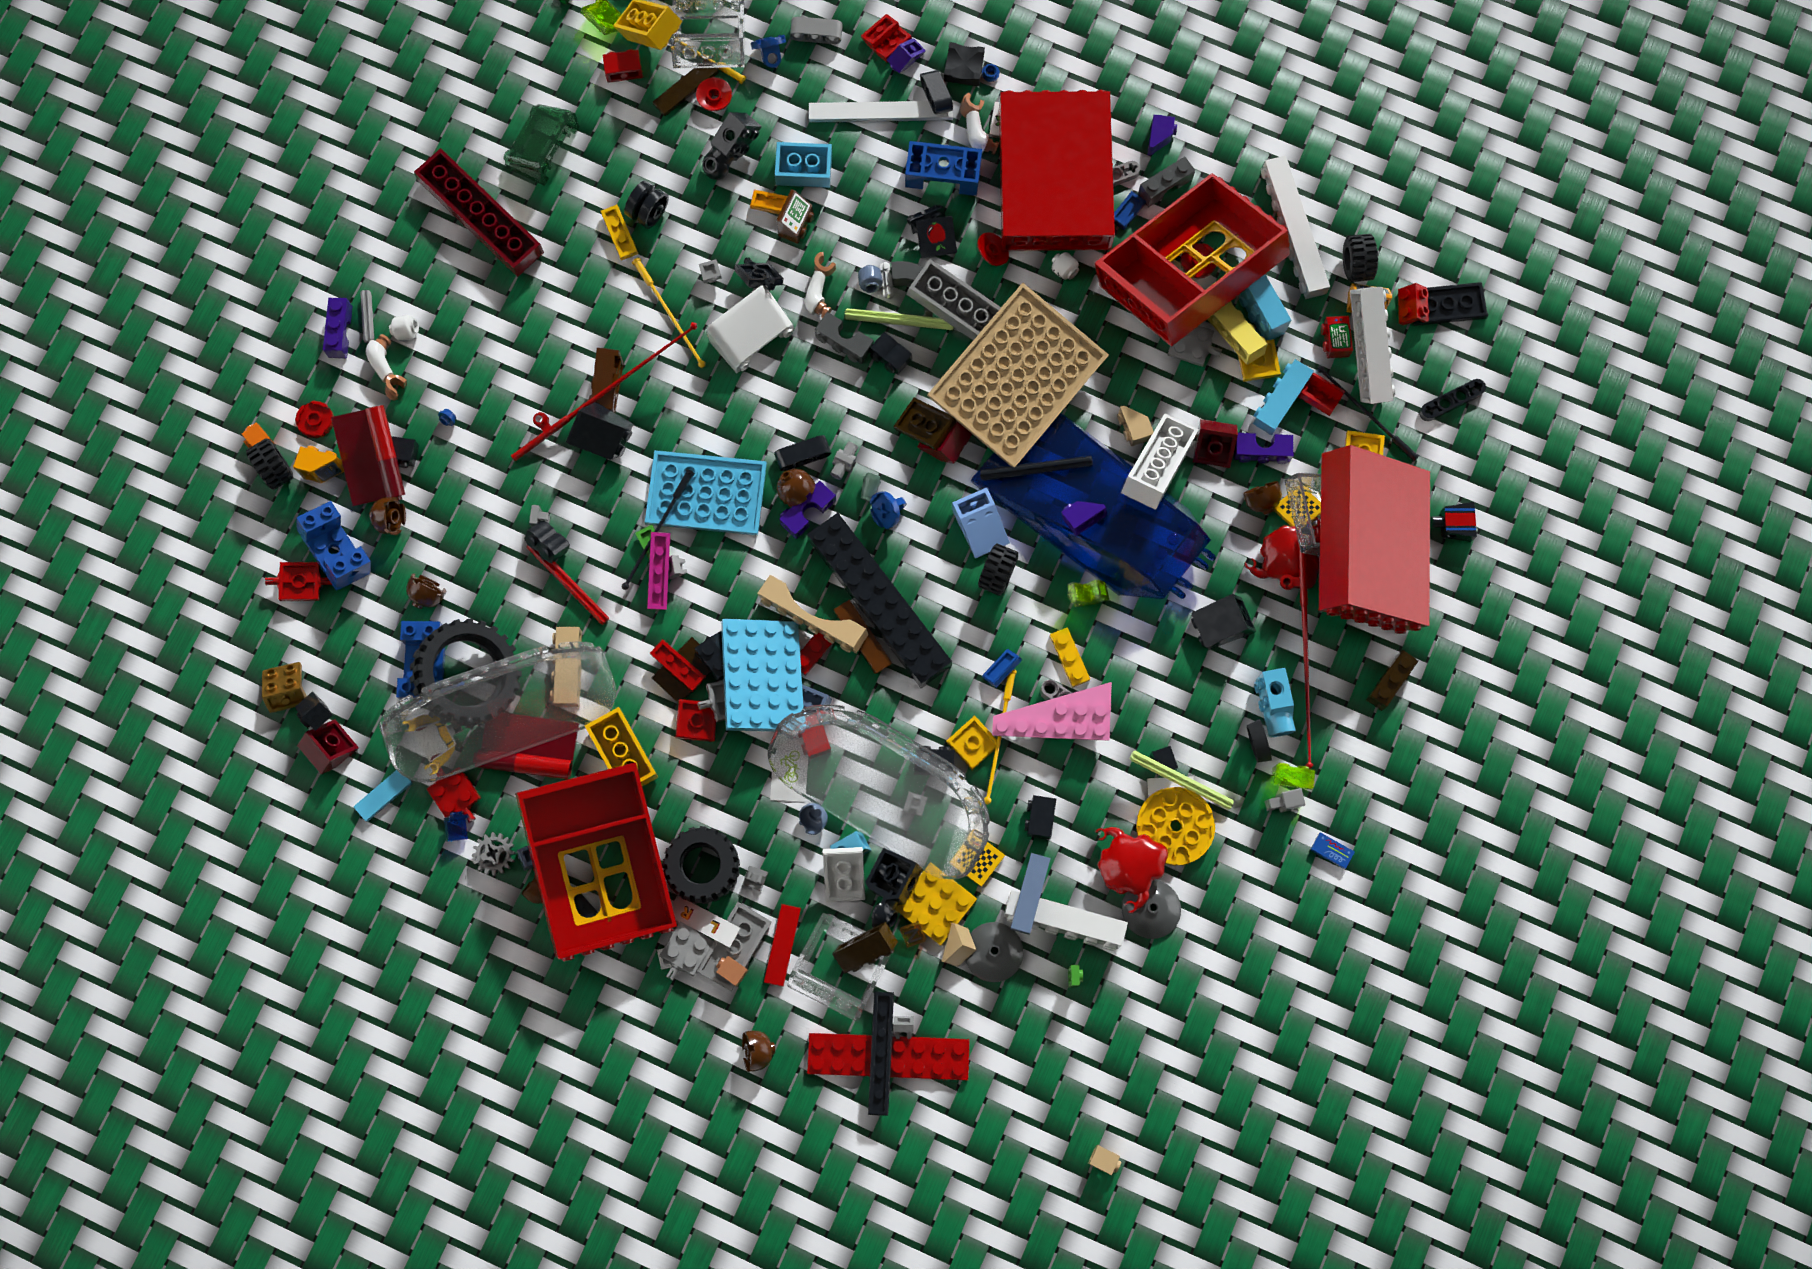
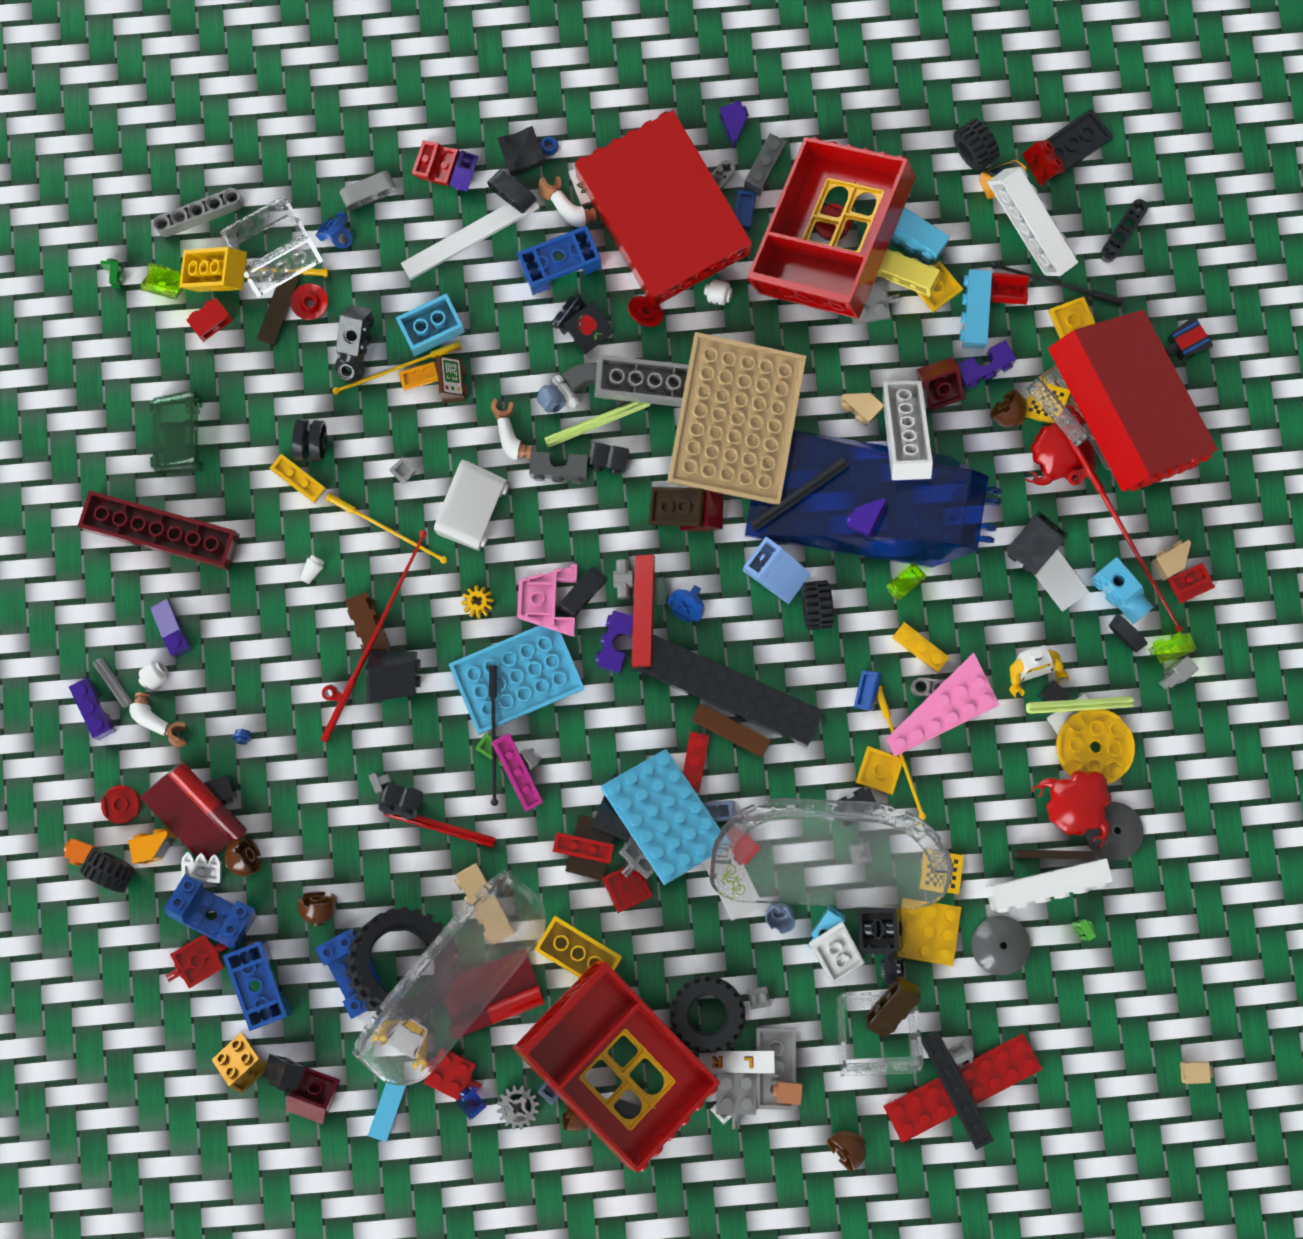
camera: 25 degrees left, 5 degrees up
black plate [735,257,784,291] -> none
tan arch [758,575,868,653] -> none
red tile [764,904,801,987] -> none
reddish brown cylinder [777,469,815,507] -> none
clear orange tile [900,921,926,948] -> none
tan slope [942,923,976,967] -> none
sand blue slope [1010,853,1051,935] -> none
black brick [1024,795,1057,840] -> none
white brick [1261,155,1330,299] -> none
blue tile [1310,832,1355,869] -> none
brick [1321,316,1353,359] -> none
dark brown brick [1366,650,1419,711] -> none
none -> slope [150,599,193,658]
none -> white plate [181,852,222,883]
none -> blue plate [223,940,293,1031]
none -> white cone [300,555,325,584]
none -> yellow piece [332,340,462,395]
none -> yellow gear [461,586,494,619]
none -> bright pink wing [517,564,578,636]
none -> red tile [632,554,655,668]
none -> torso [1009,645,1069,698]
none -> dark brown tile [1013,850,1096,860]
none -> white sticker [1033,549,1089,612]
none -> tan slope [1152,540,1191,581]
none -> red plate [1167,563,1215,604]

